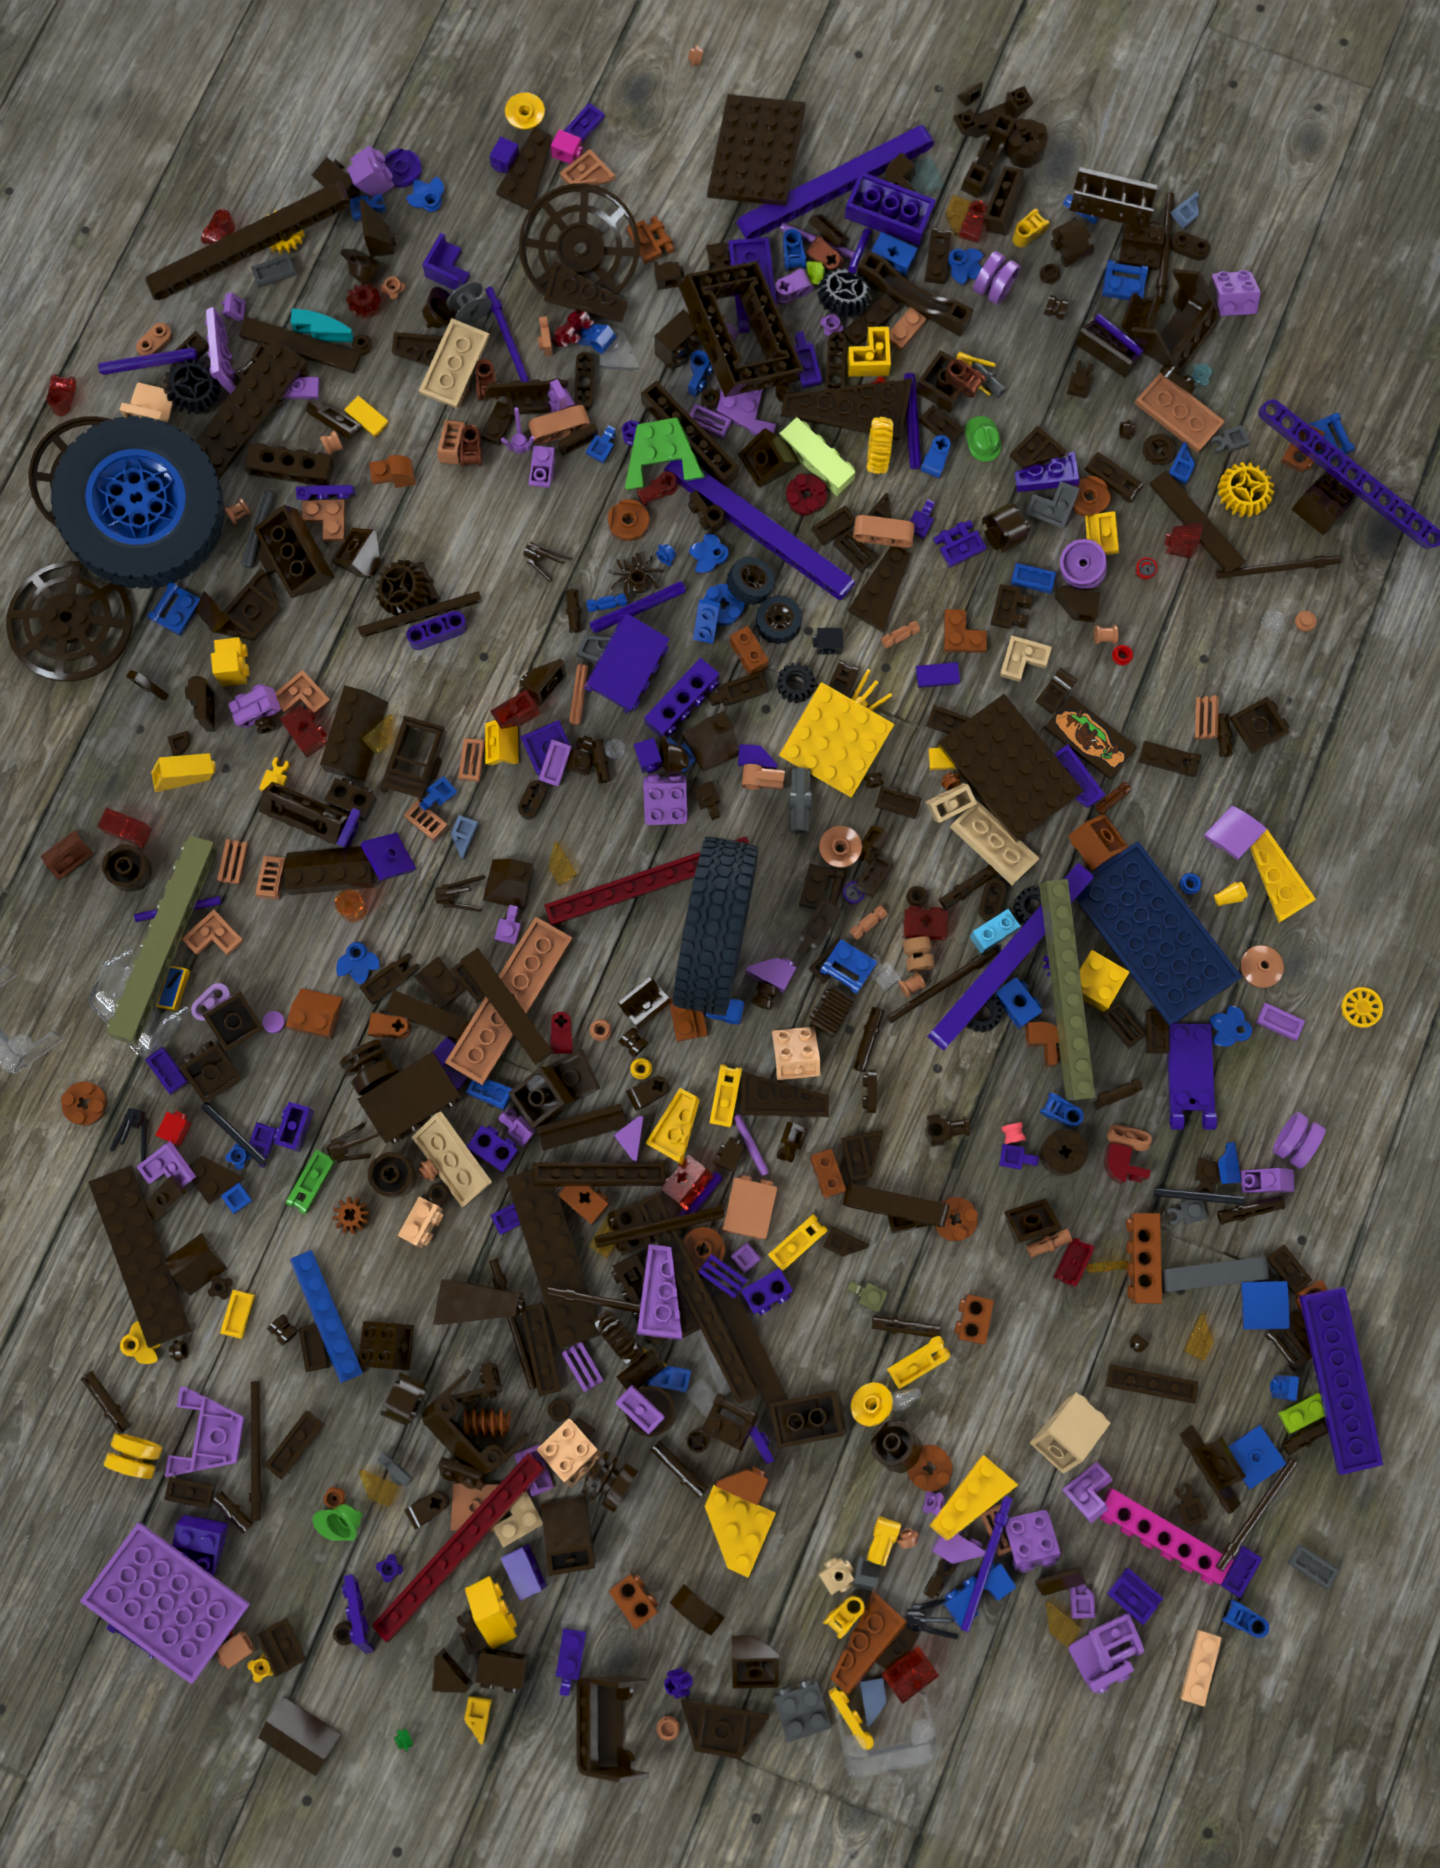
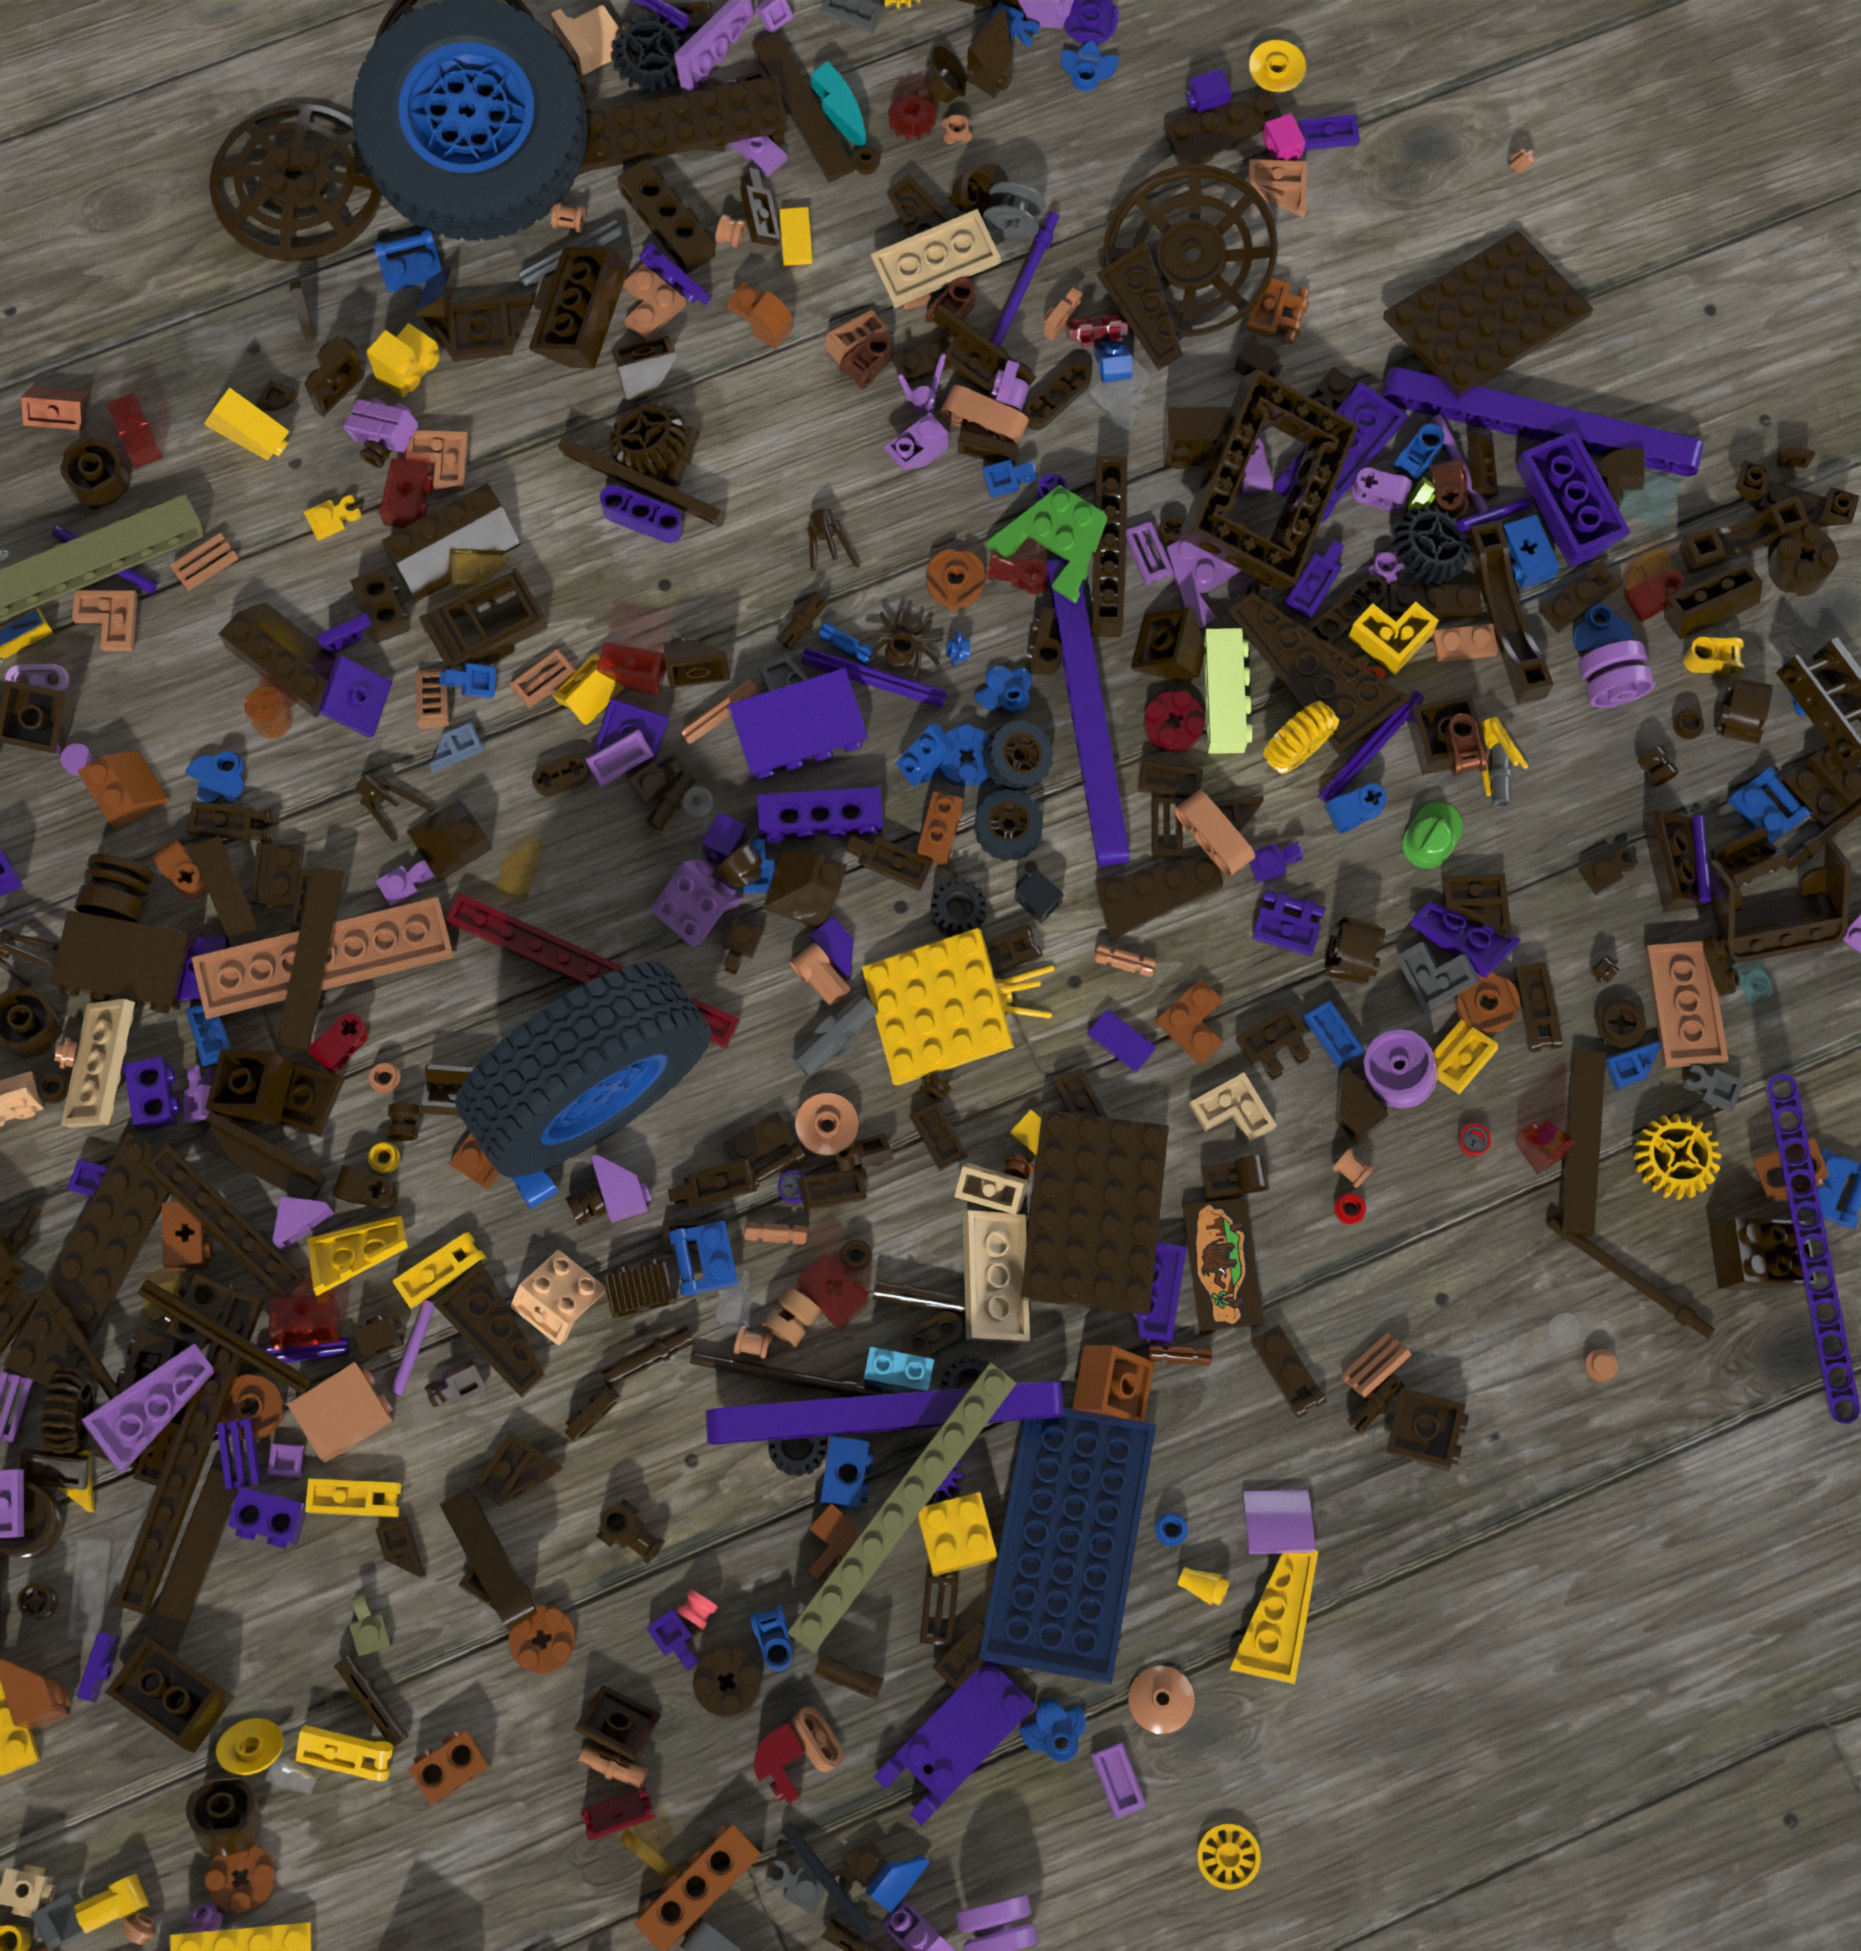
camera: 45 degrees right, 5 degrees down
nougat slope [255,856,285,900] -> none
dark brown brick [258,781,349,845] -> none
dark purple panel [422,232,470,291] -> none
blue tile [646,1365,691,1393] -> none
blue plate [688,350,713,398] -> none
dark brown plate [701,1393,758,1451] -> none
dark orange brick [810,1149,846,1199] -> none
dark brown plate [919,404,964,446] -> none

